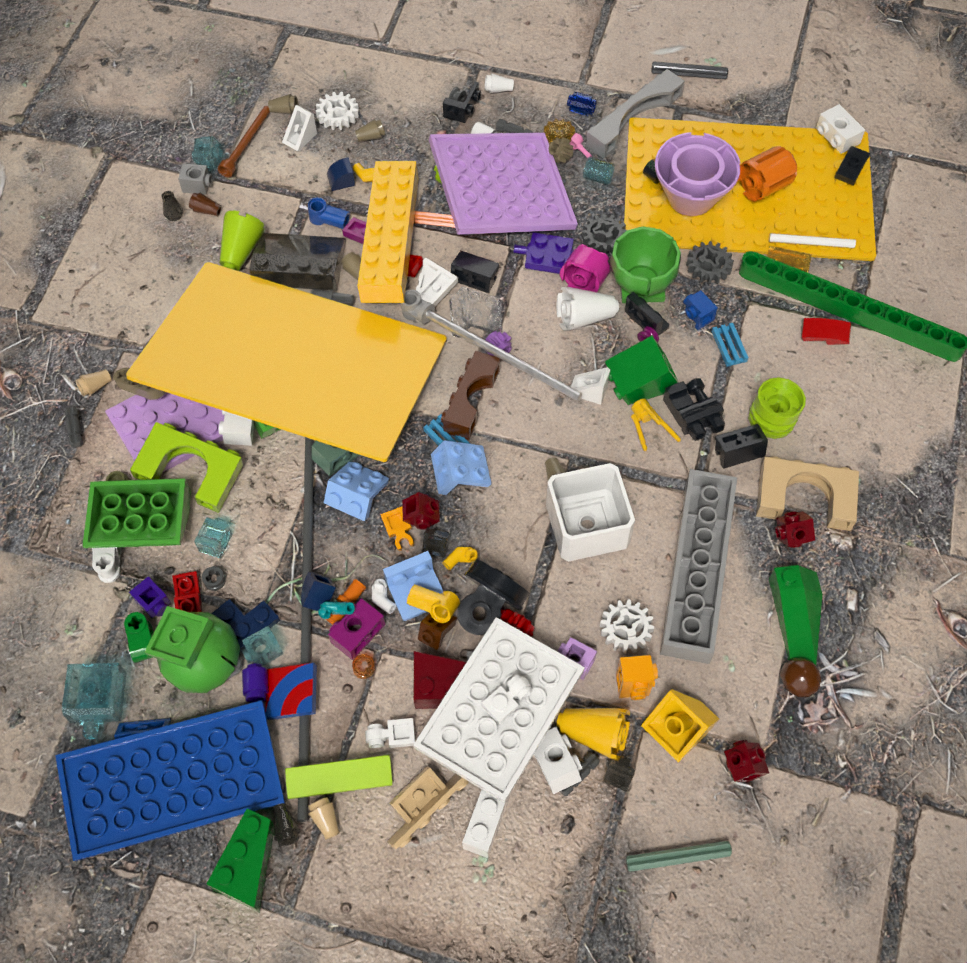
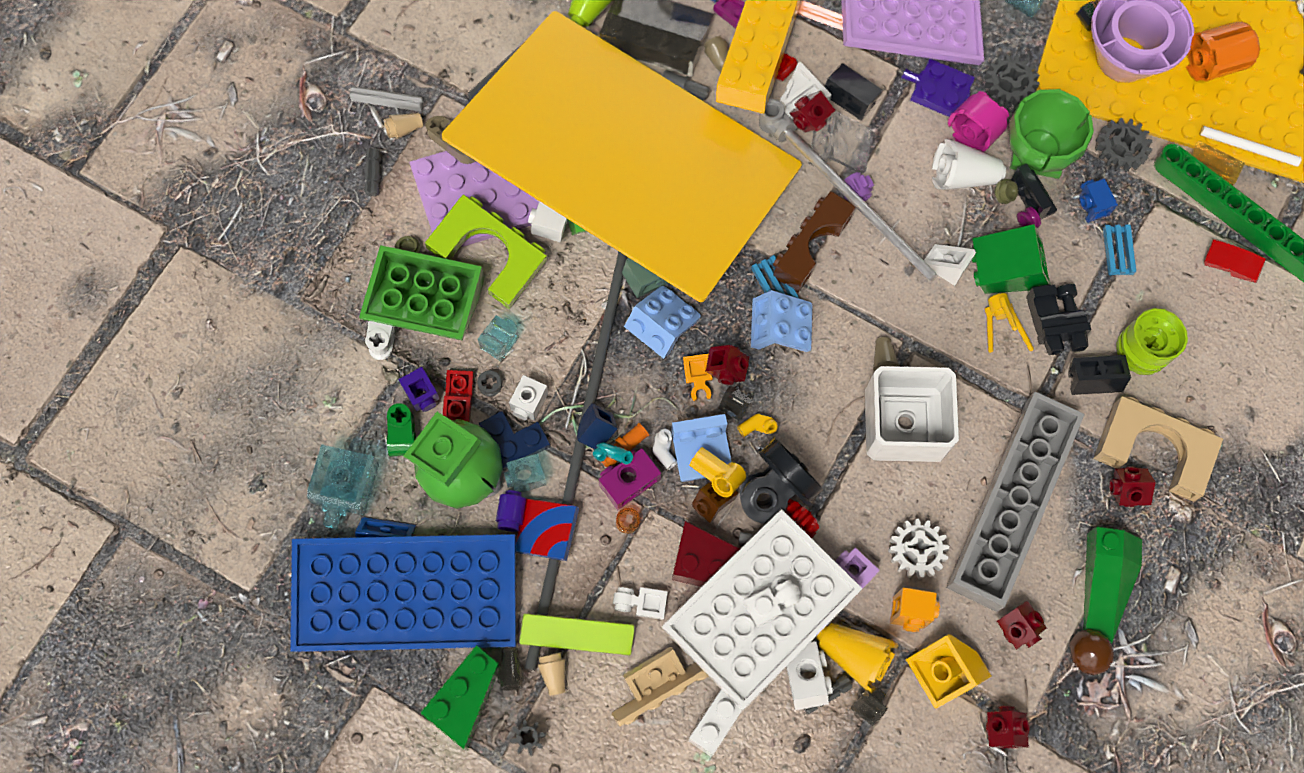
camera: 10 degrees right, 10 degrees up
none -> light grey axle [350,86,423,111]
none -> white brick [509,375,548,421]
none -> dark grey gear [510,720,546,757]
none -> dark red brick [789,90,836,133]
none -> olive plate [995,179,1018,204]
none -> dark red brick [996,600,1047,649]

